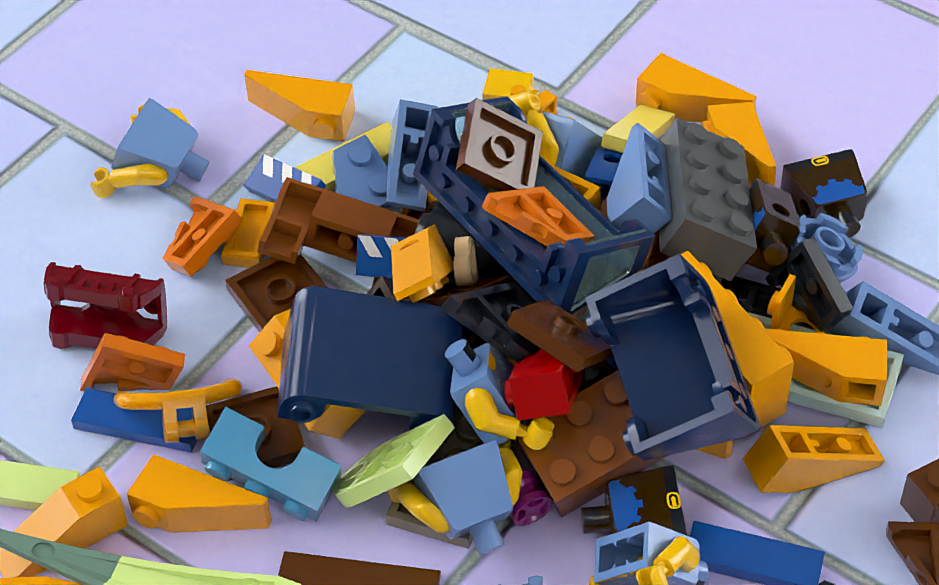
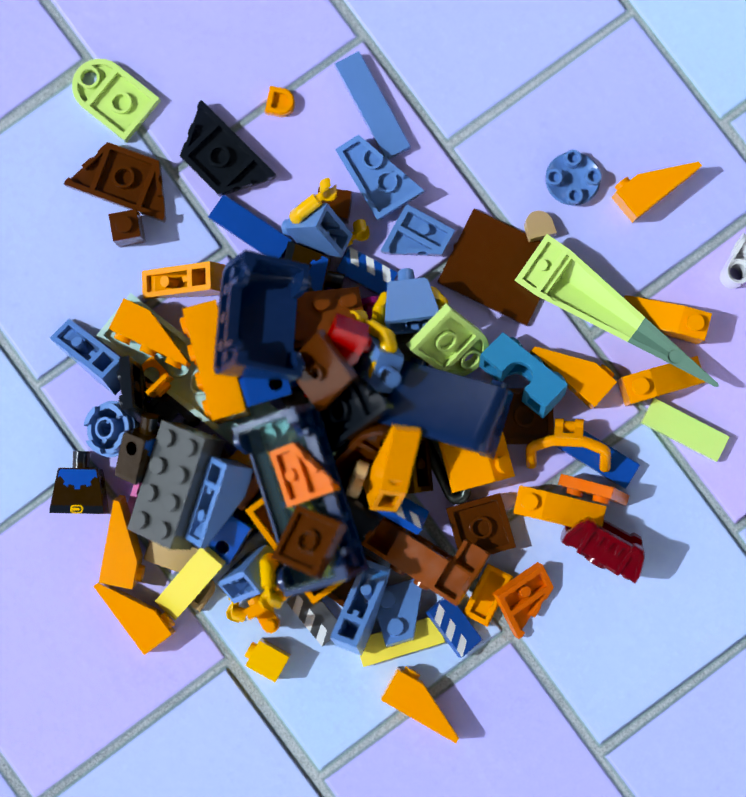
camera: 160 degrees left, 35 degrees up
medium blue torso [90,97,210,198] -> none
none -> blue tile [336,246,398,296]
none -> light orange slope [513,485,607,527]

